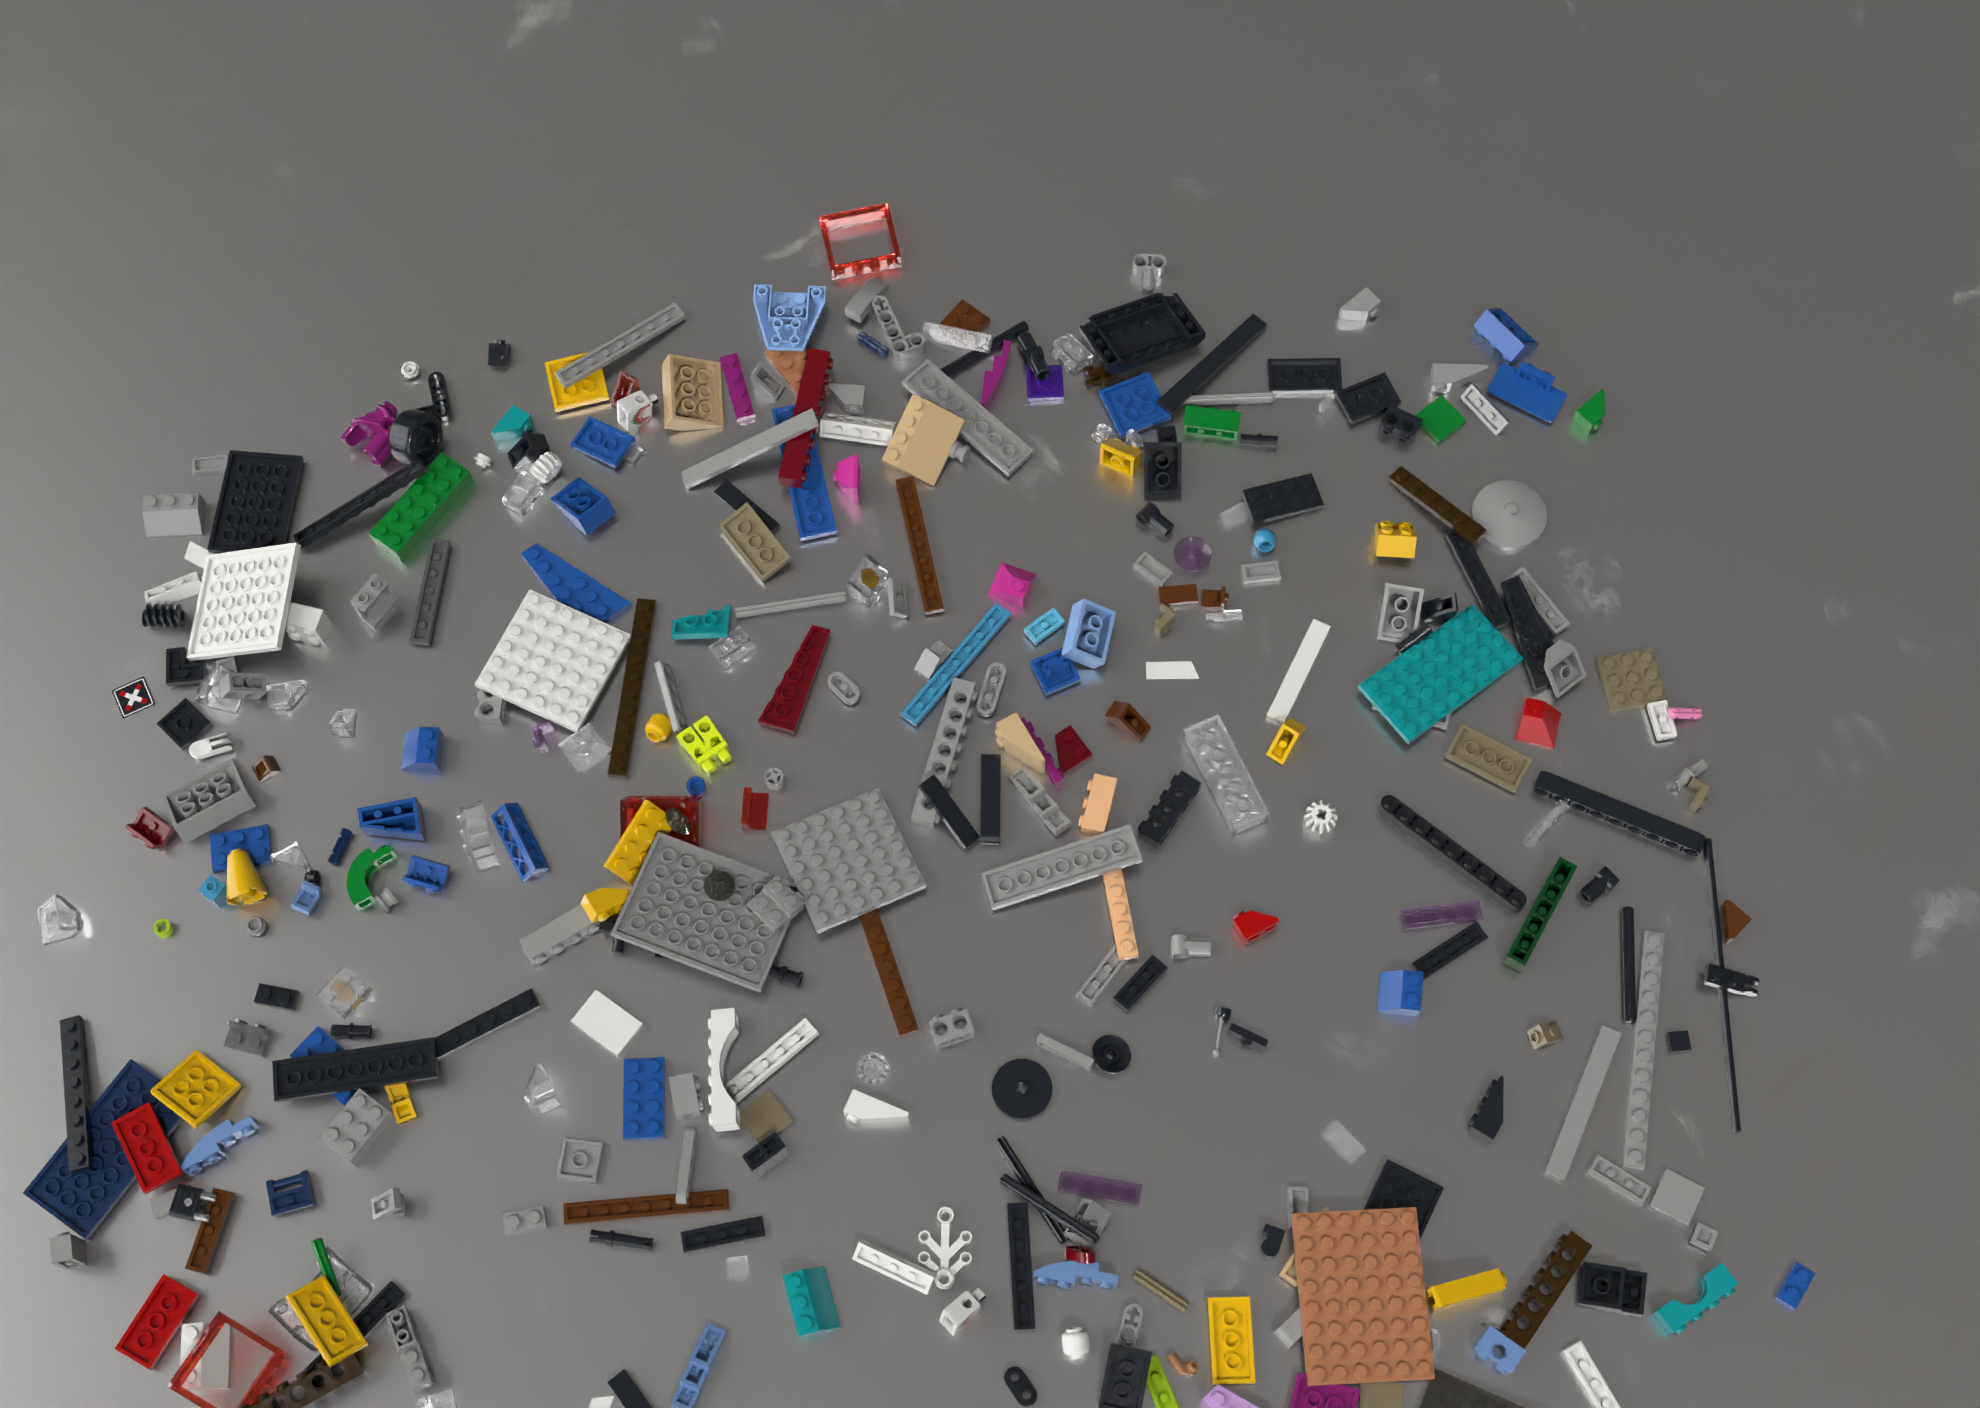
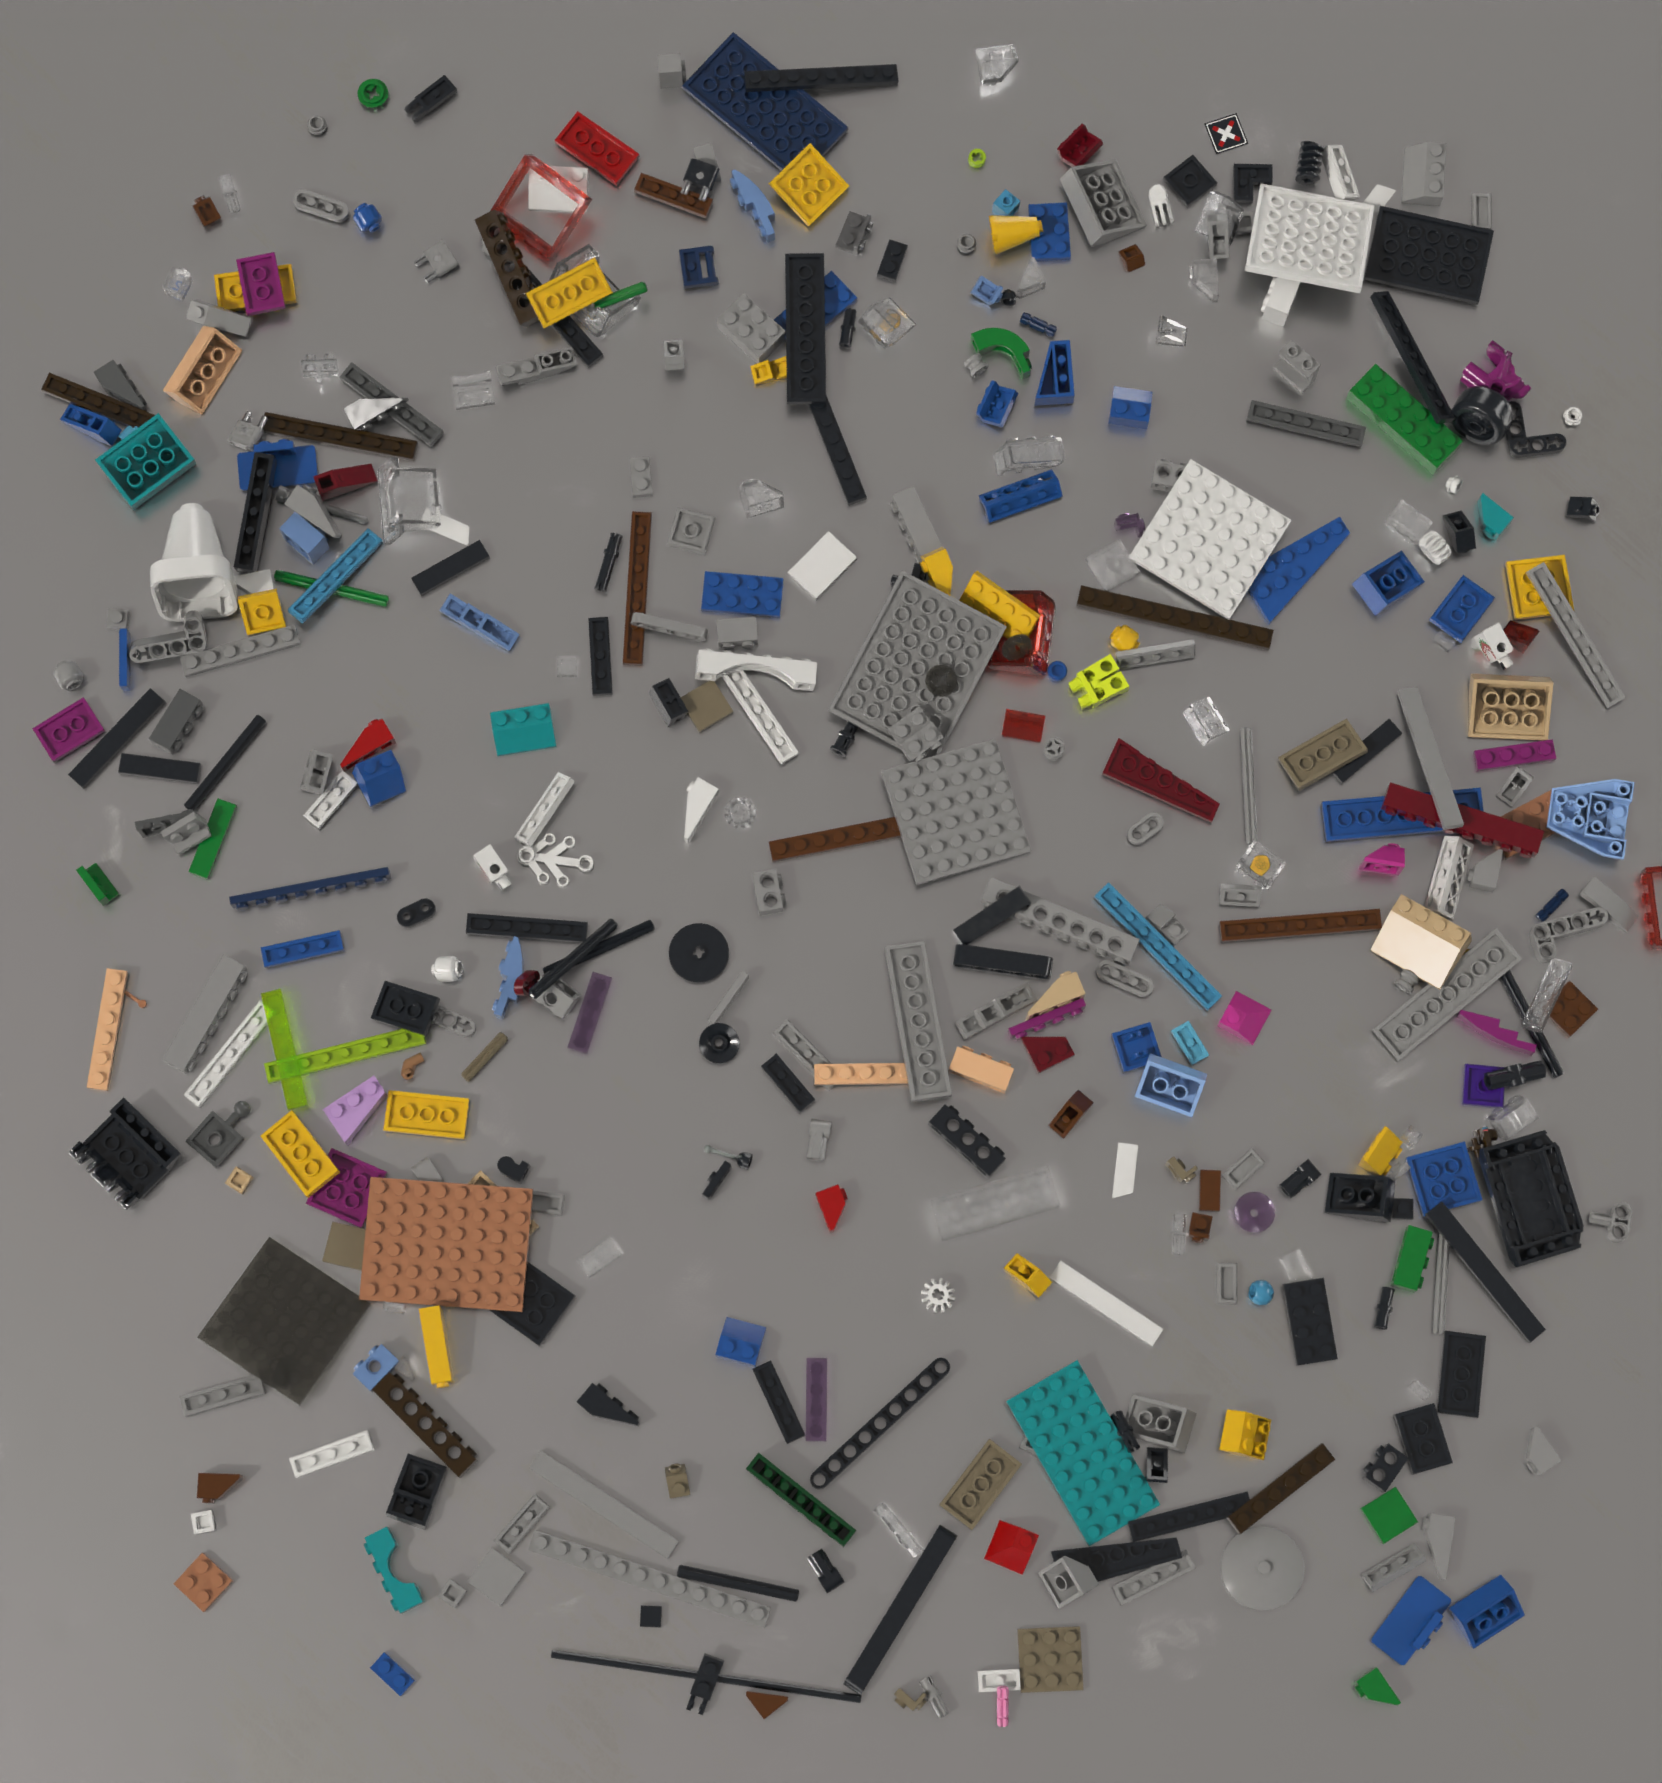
camera: 95 degrees right, 10 degrees up
red plate [111,1102,184,1194] -> none
teal wing [671,604,732,640] -> none

